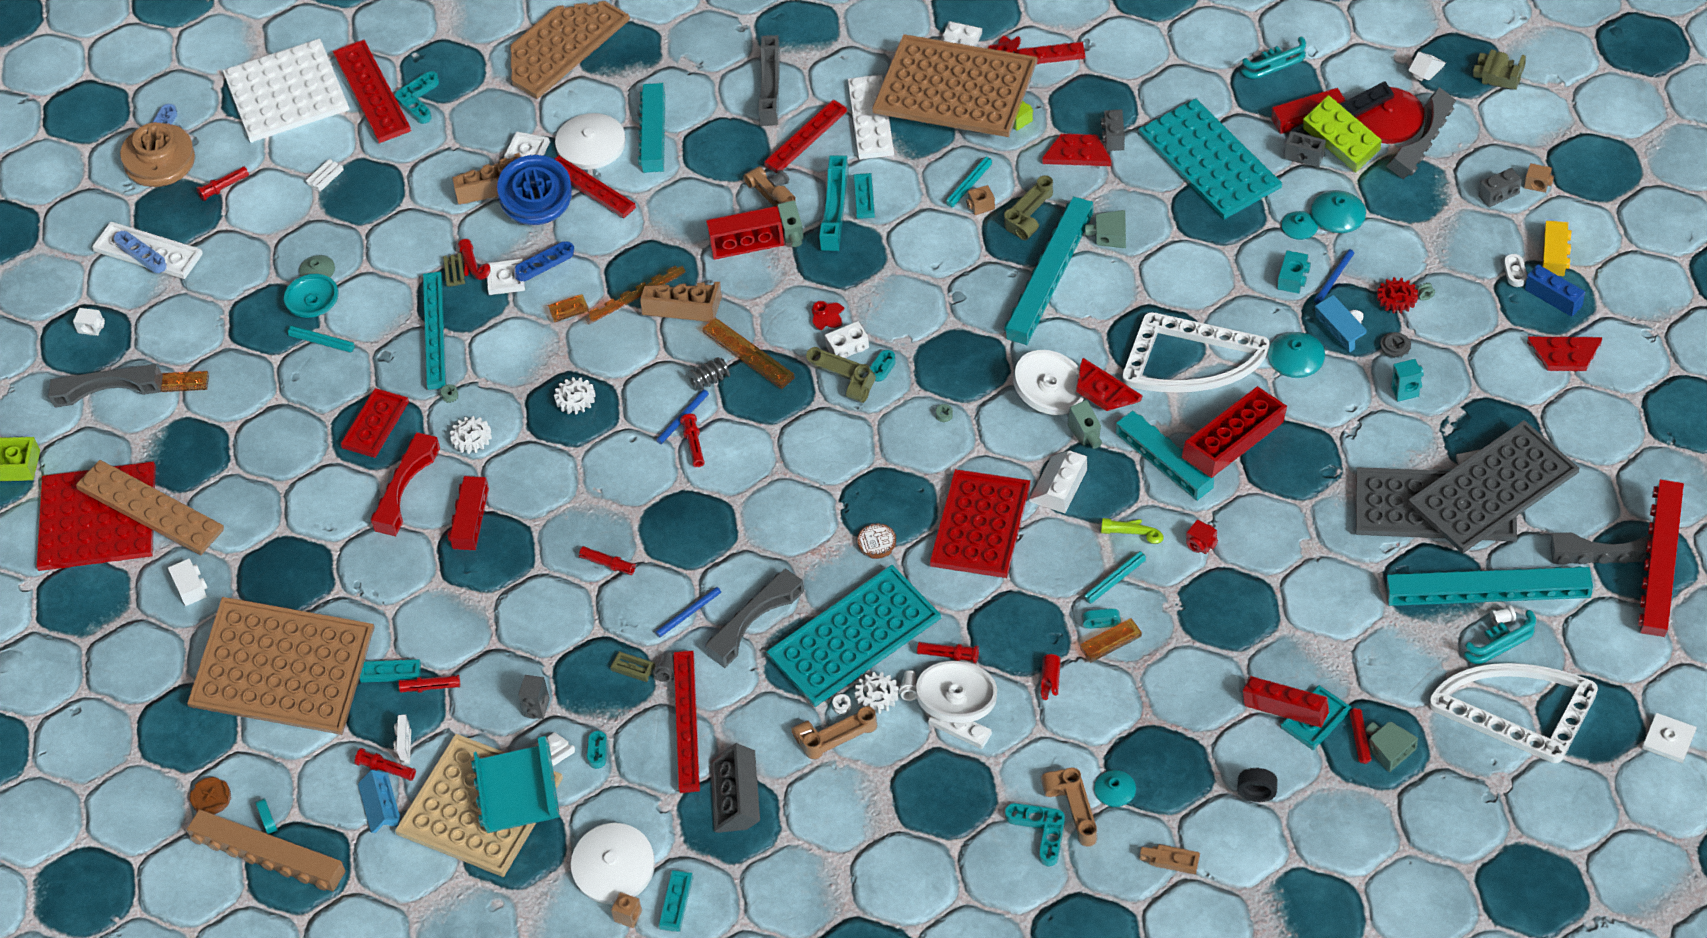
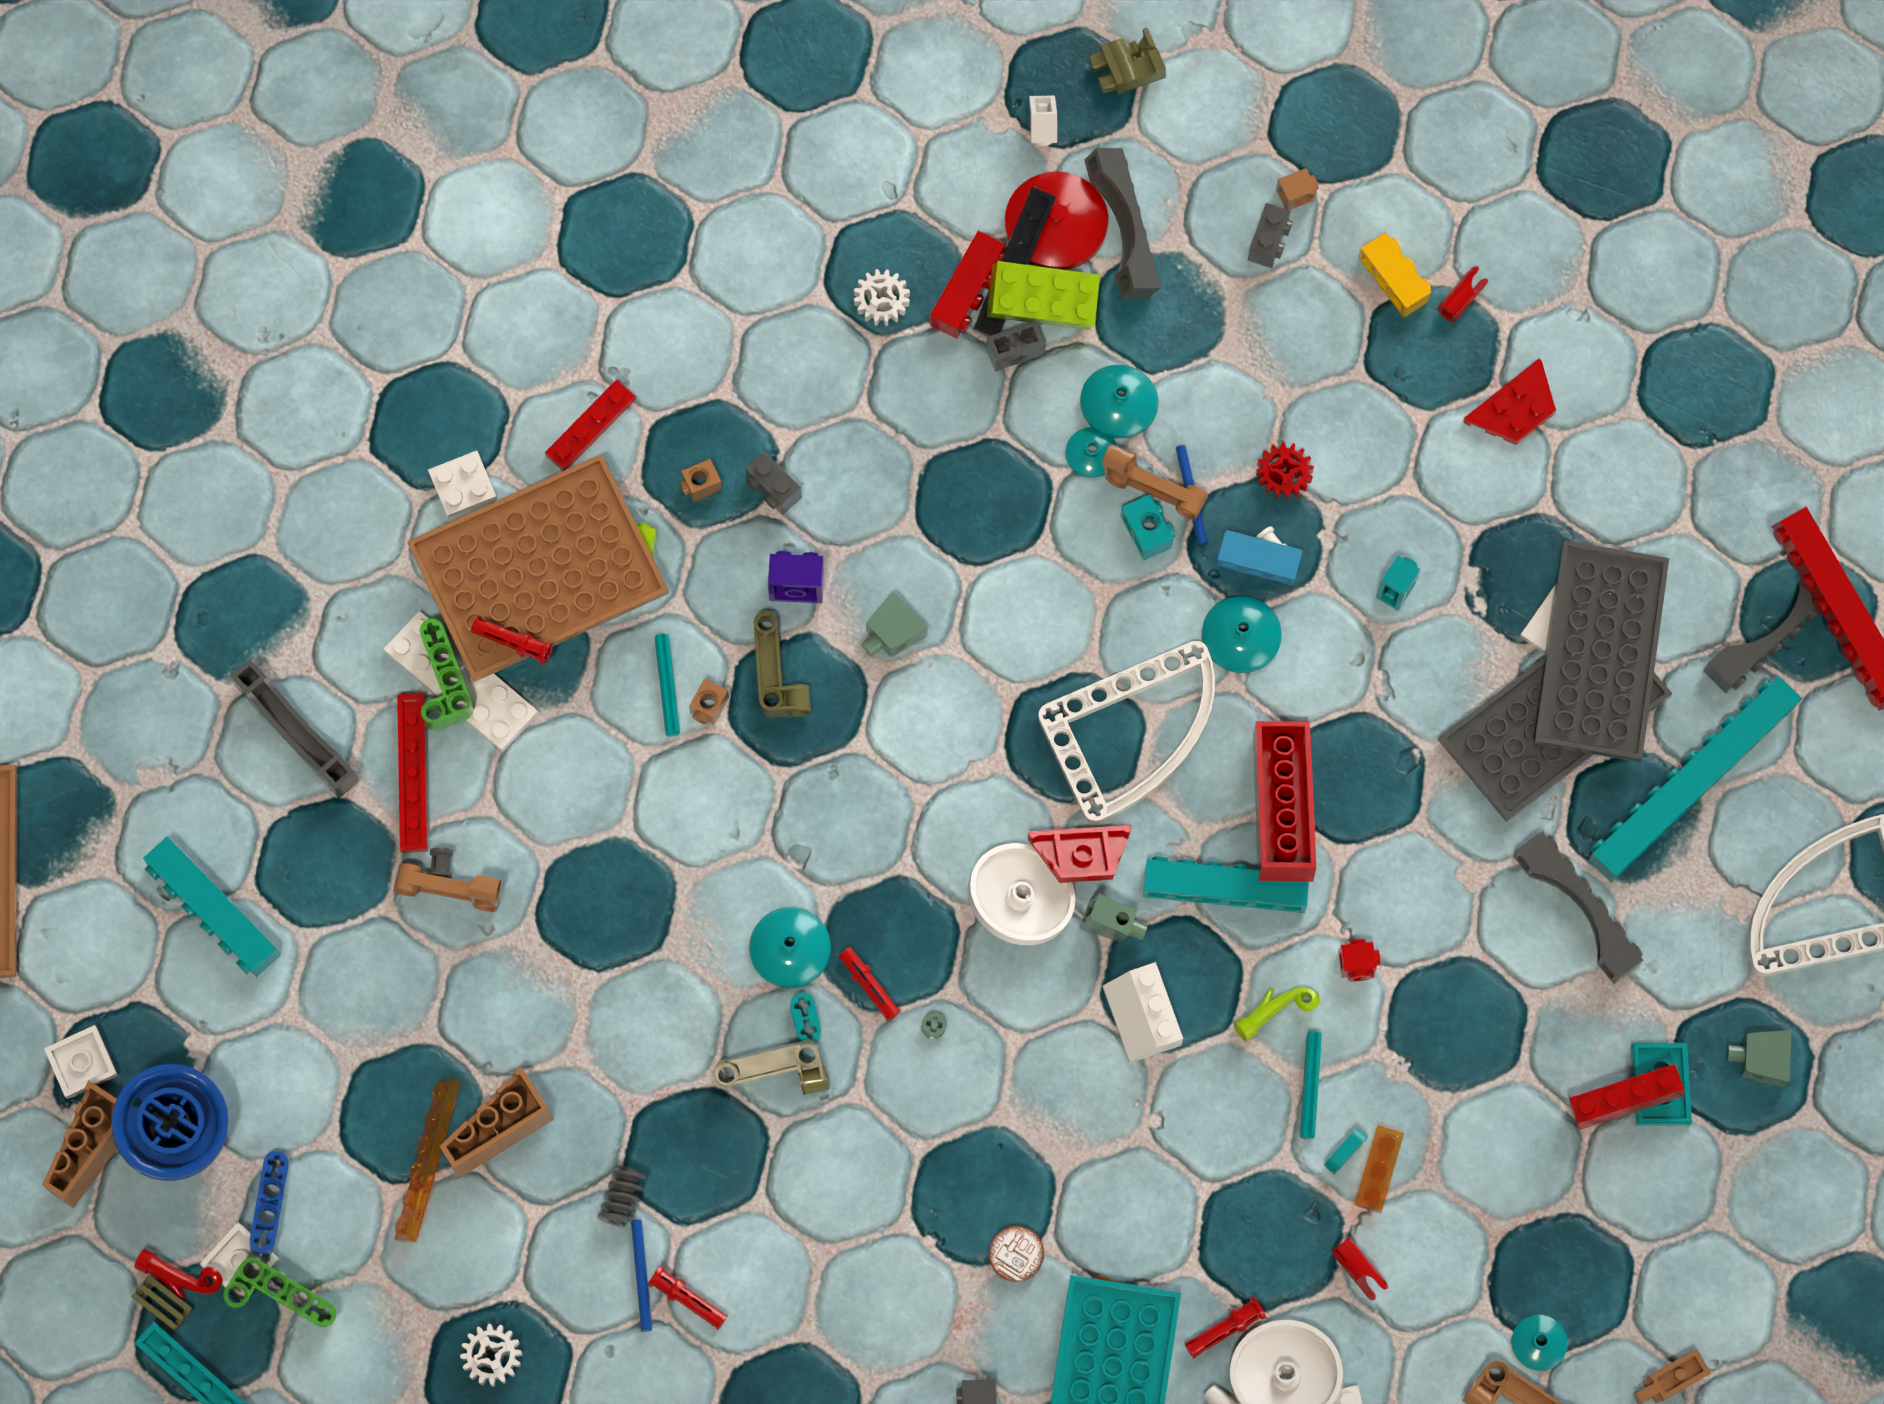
camera: 50 degrees left, 20 degrees up
clear orange plate [548,294,589,323] -> none
white dish [555,113,626,170] -> none
red plate [555,155,636,218] -> none
clear orange plate [703,317,795,389] -> none
red brick [706,206,784,260] -> none
sand green torso [777,200,803,247] -> none
red plate [812,301,845,330] -> none
teal arch [820,155,849,251] -> none
white brick [825,321,869,358] -> none
teal plate [854,173,875,219] -> none
red plate [930,469,1031,578] -> none
red plate [988,35,1021,53] -> none
teal brick [1004,196,1094,345] -> none
red wing [1042,134,1111,166] -> none
teal plate [1139,98,1282,219] -> none
black tyre [1237,768,1278,802] -> none
teal piece [1241,36,1307,79] -> none
red axle [1350,708,1371,764] -> none
dark grey gear [1381,332,1411,358] -> none
sand green bush [1417,282,1435,300] -> none
teal piece [1464,610,1536,664] -> none
white bush [1490,605,1516,627] -> none
white plate [1504,254,1527,287] -> none
blue brick [1525,264,1585,317] -> none
none -> bright green beam [224,1258,336,1327]
none -> bright green beam [420,619,474,731]
none -> red pin [471,617,553,666]
none -> medium nougat brick [679,459,722,502]
none -> teal dish [749,908,831,988]
none -> dark purple brick [768,551,824,604]
none -> red pin [838,947,901,1022]
none -> white gear [854,269,910,326]
none -> medium nougat piece [1102,444,1208,520]
none -> red piece [1437,266,1488,322]
none -> dark grey arch [1513,831,1643,985]

